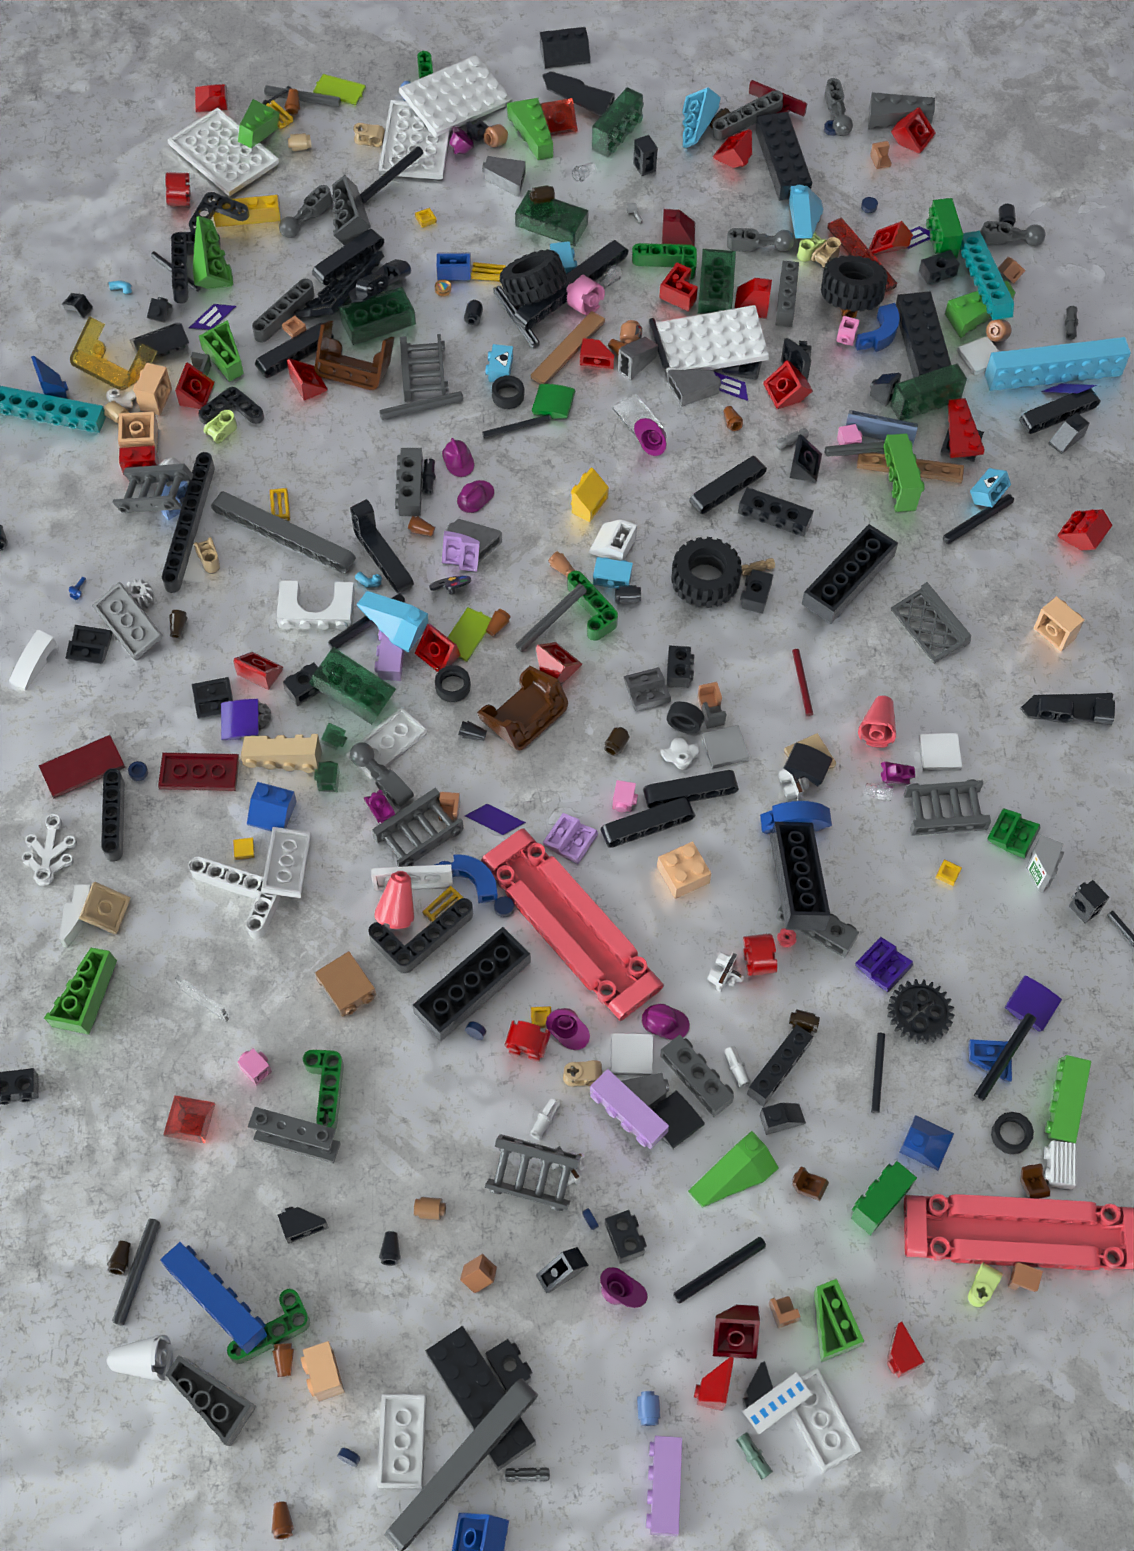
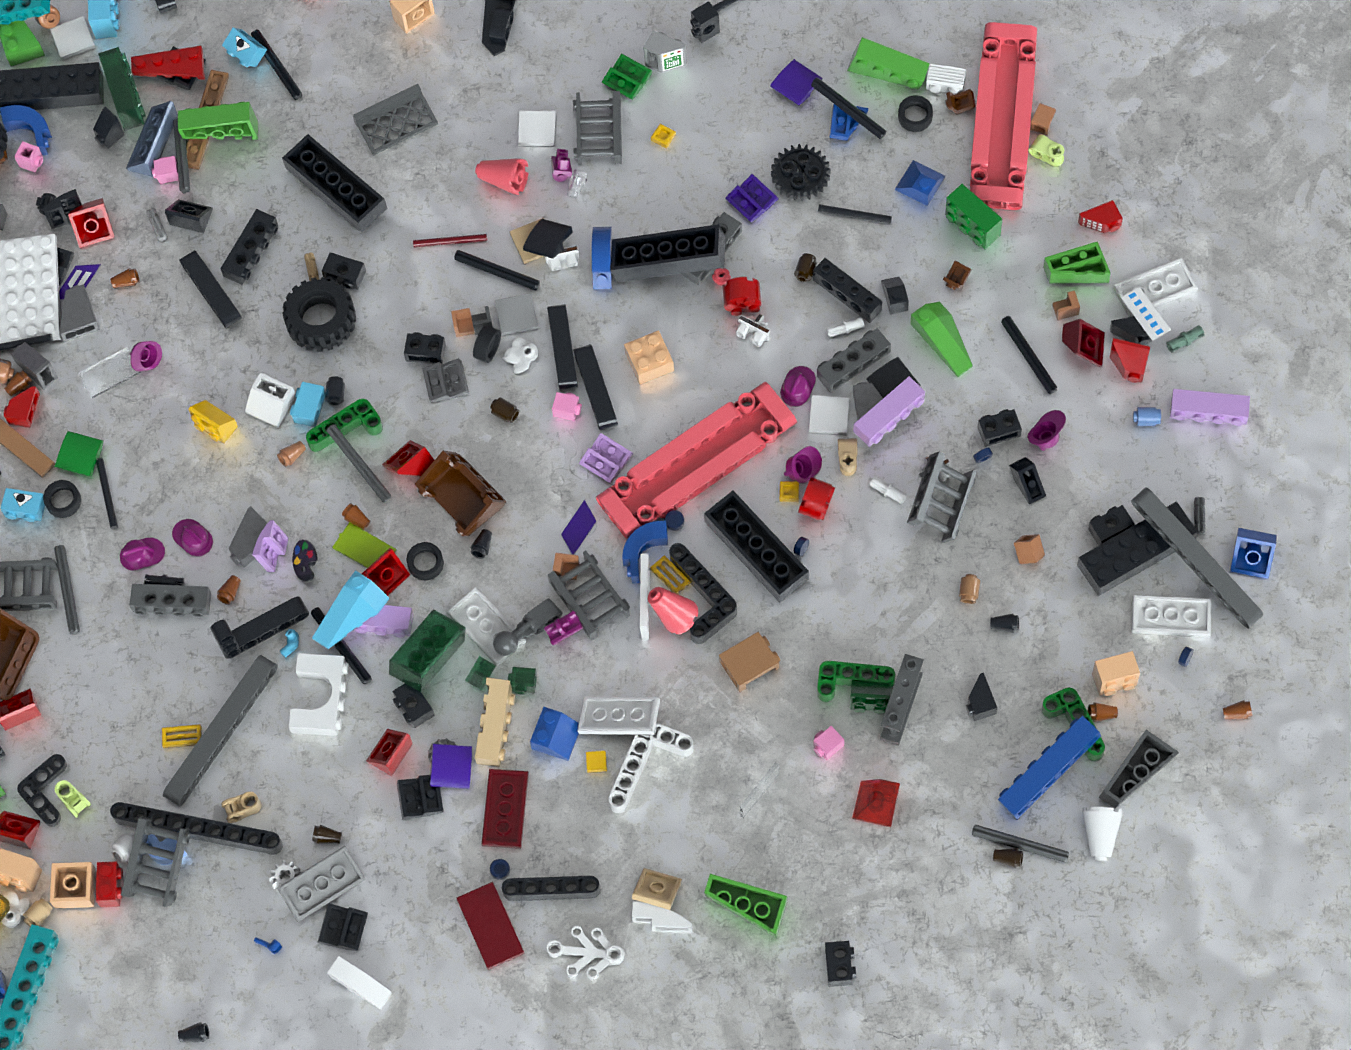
camera: 80 degrees left, 5 degrees up
none -> black axle [454,250,540,291]
none -> dark green slope [850,681,891,714]

